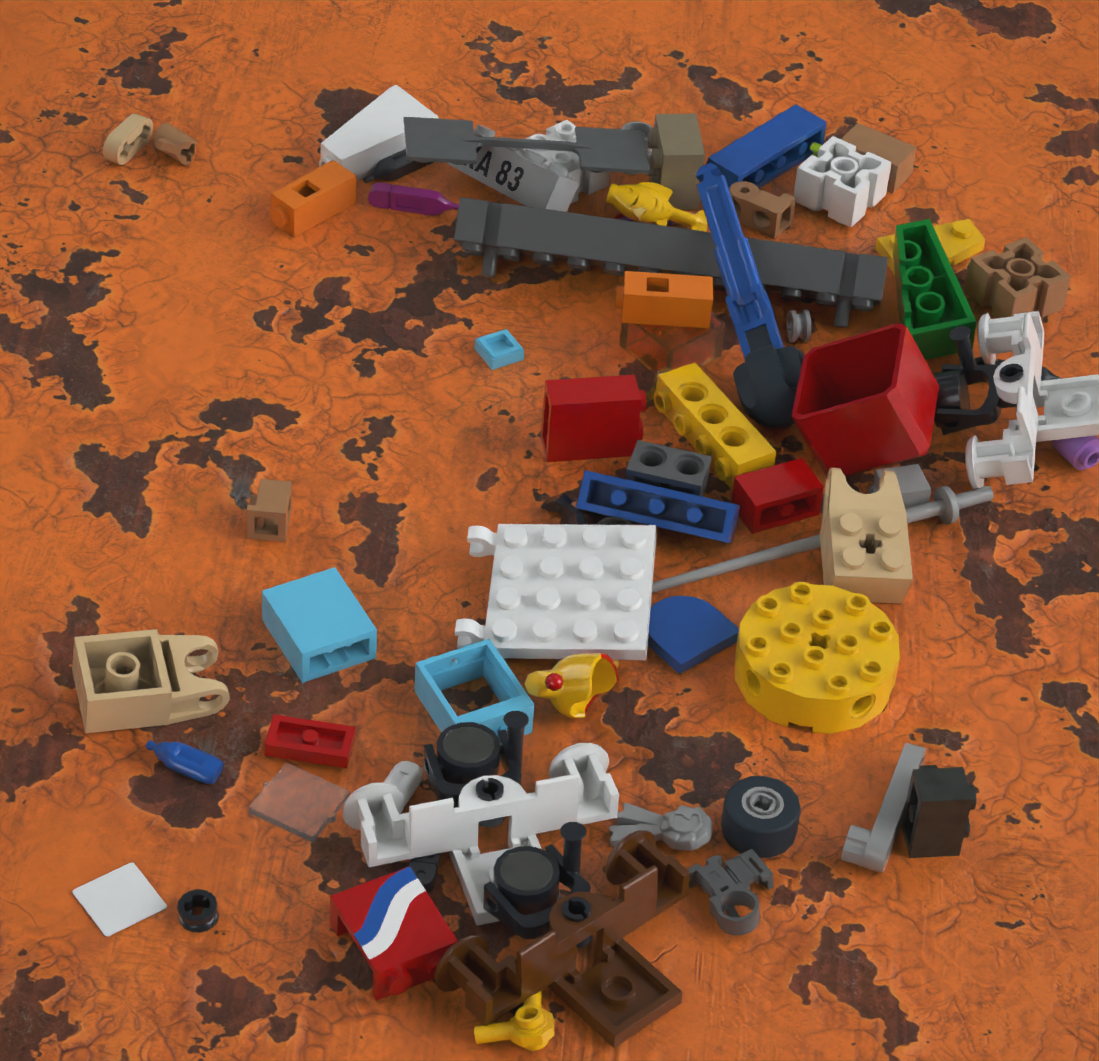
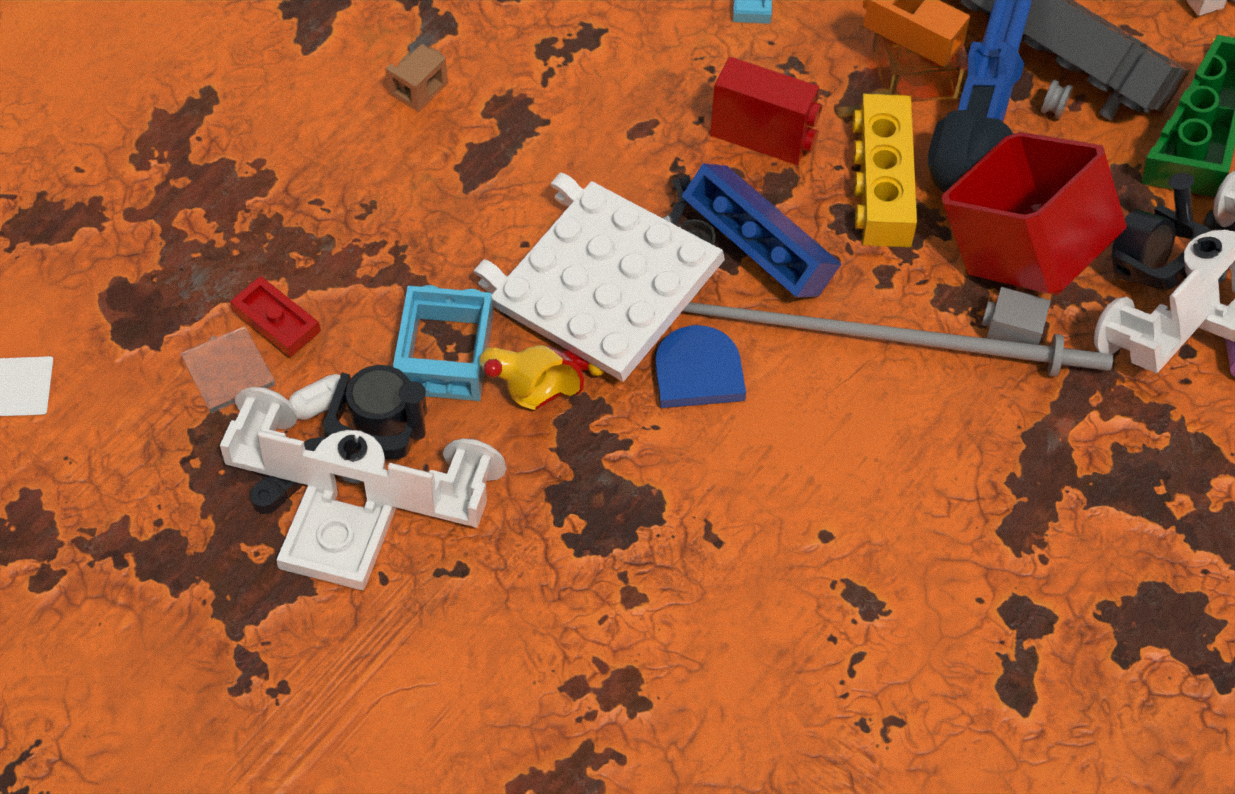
camera: 35 degrees right, 15 degrees up
tan brick [72,629,230,733] -> none
blue piece [146,740,224,784] -> none
black bush [177,889,219,933] -> none
medium azure brick [262,567,377,683] -> none
panel [330,866,458,1001] -> none
reddish brown piece [434,822,690,1048] -> none
yellow piece [474,991,554,1051] -> none
light grey piece [609,803,713,851] -> none
dark grey brick [626,440,712,497] -> none
dark grey piece [688,849,774,935] -> none
black wheel [721,776,801,858] -> none
red brick [731,458,824,534] -> none
yellow brick [735,582,900,734] -> none
tan brick [820,468,913,604] -> none
light grey beam [841,742,926,873] -> none
pearl dark grey brick [901,765,976,858] -> none

